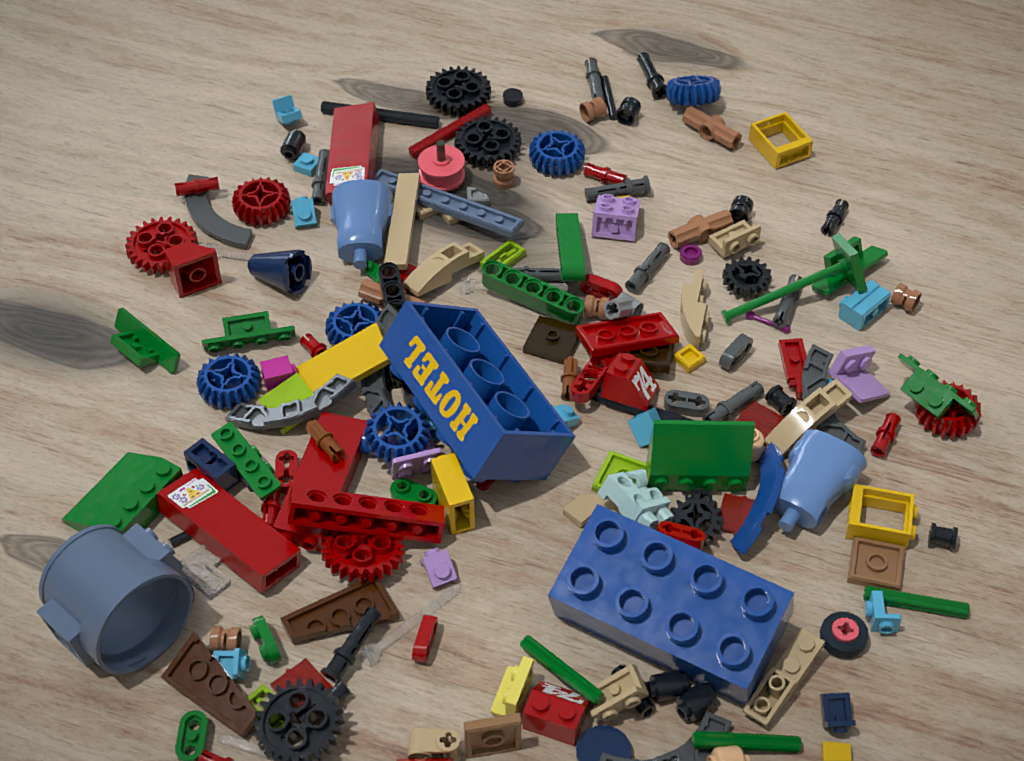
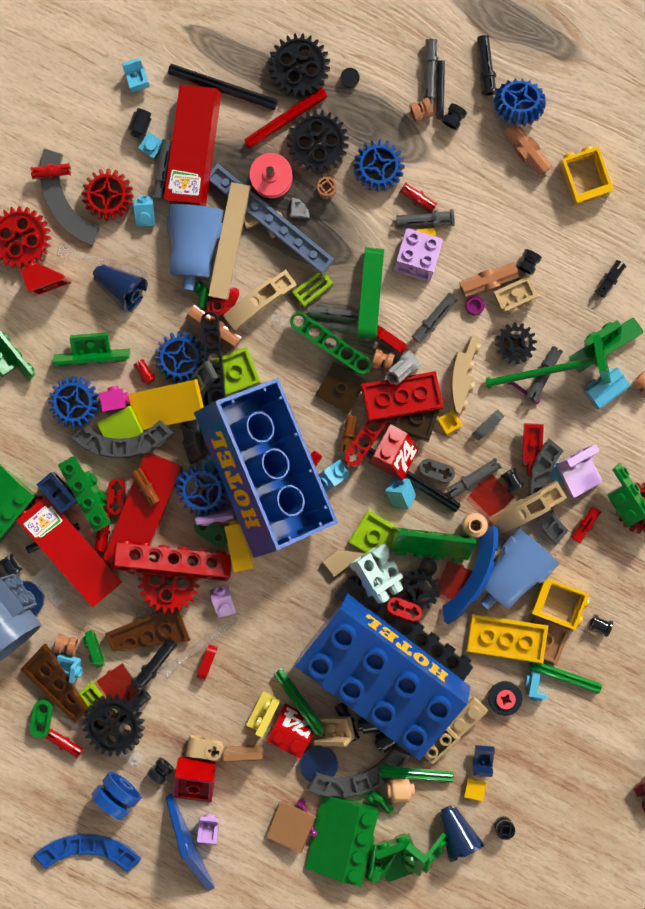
camera: 10 degrees right, 40 degrees up
none -> yellow tile [467,614,548,664]

